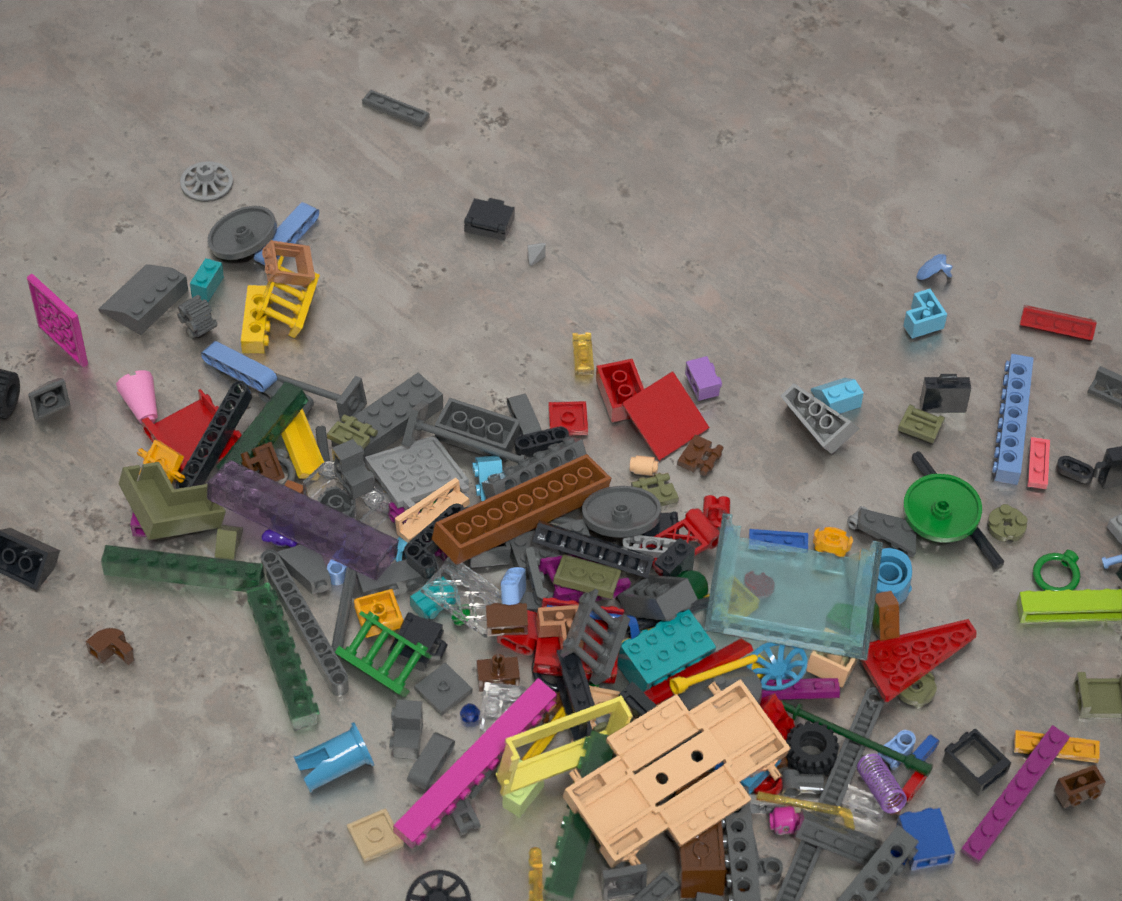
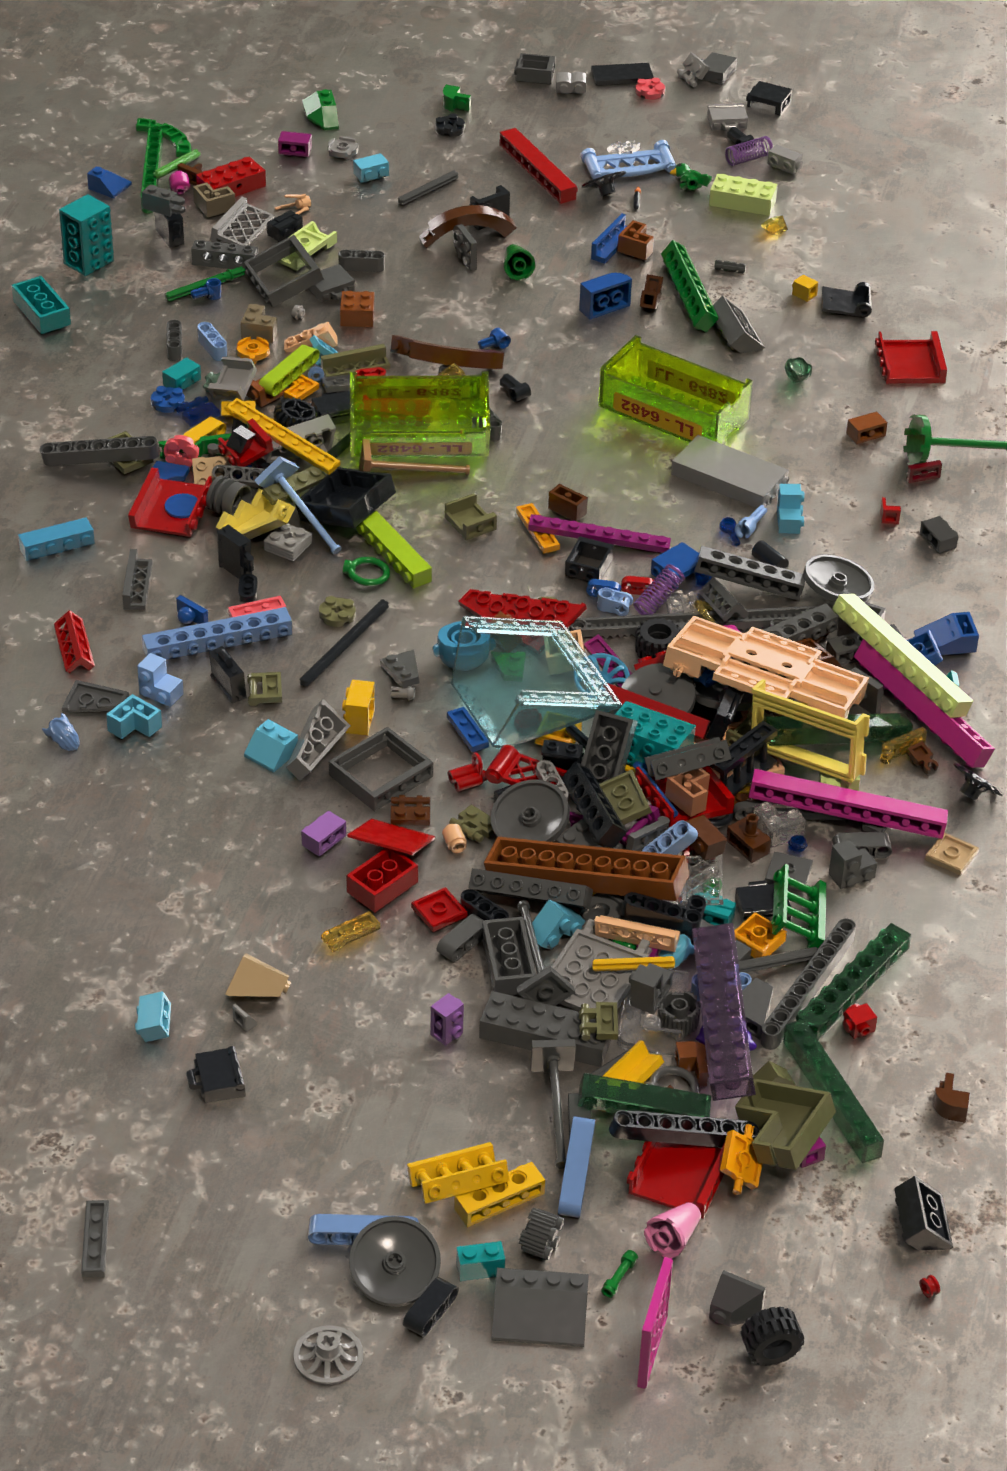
camera: 120 degrees left, 10 degrees down
reddish brown plate [240,442,285,490] -> none
nougat window [262,240,315,286] -> none
dark azure piece [293,722,375,792] -> none
yellow piece [670,654,758,695] -> none
dark green bar [781,701,933,777] -> none
light orange plate [813,527,853,557] -> none
green dish [903,474,982,543] -> none
none -> dark grey wing [62,680,129,713]
none -> medium azure brick [135,991,171,1042]
none -> light blue brick [137,653,184,707]
none -> blue tile [176,595,208,625]
none -> tan slope [225,953,291,997]
none -> dark grey window [329,727,433,812]
none -> yellow piece [342,680,375,736]
none -> black beam [403,1277,459,1337]
none -> medium lavender brick [430,993,464,1046]
none -> yellow axle [592,956,675,972]
none -> green bar [601,1250,638,1298]
none -> red brick [842,1003,878,1039]
none -> reddish brown plate [906,741,939,775]

